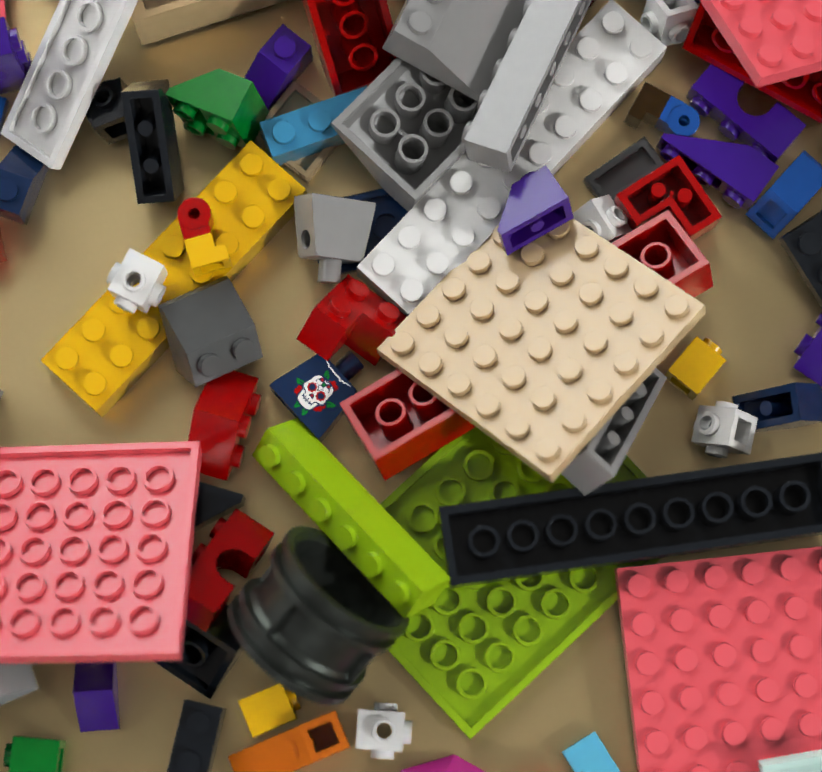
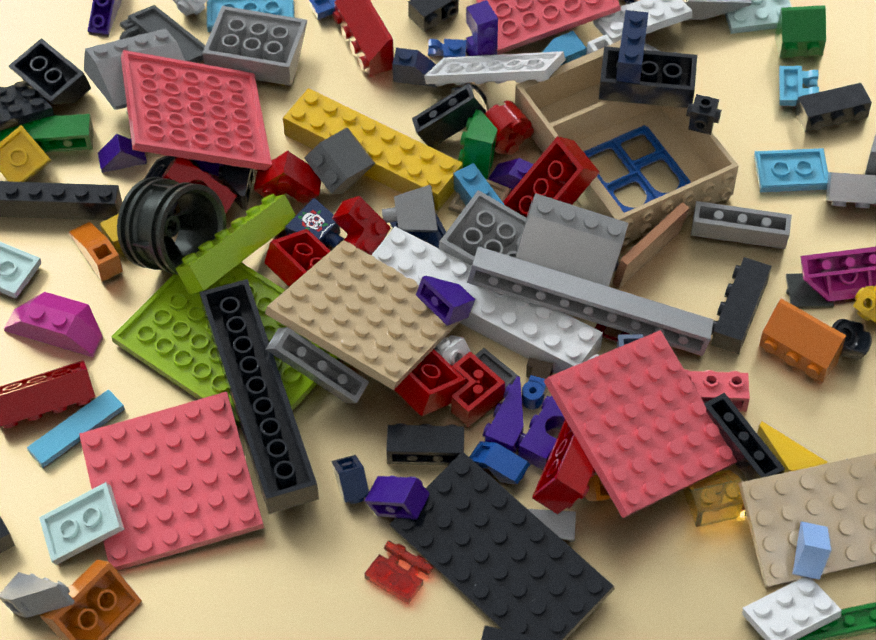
camera: 85 degrees right, 25 degrees down
white brick [107,248,168,314] -> none
leg [177,197,232,277] -> none
white brick [355,702,412,759] -> none
yellow brick [665,336,726,400] -> none
white brick [691,401,758,458] -> none
none -> black brick [386,423,464,465]
none -> red brick [484,100,534,156]

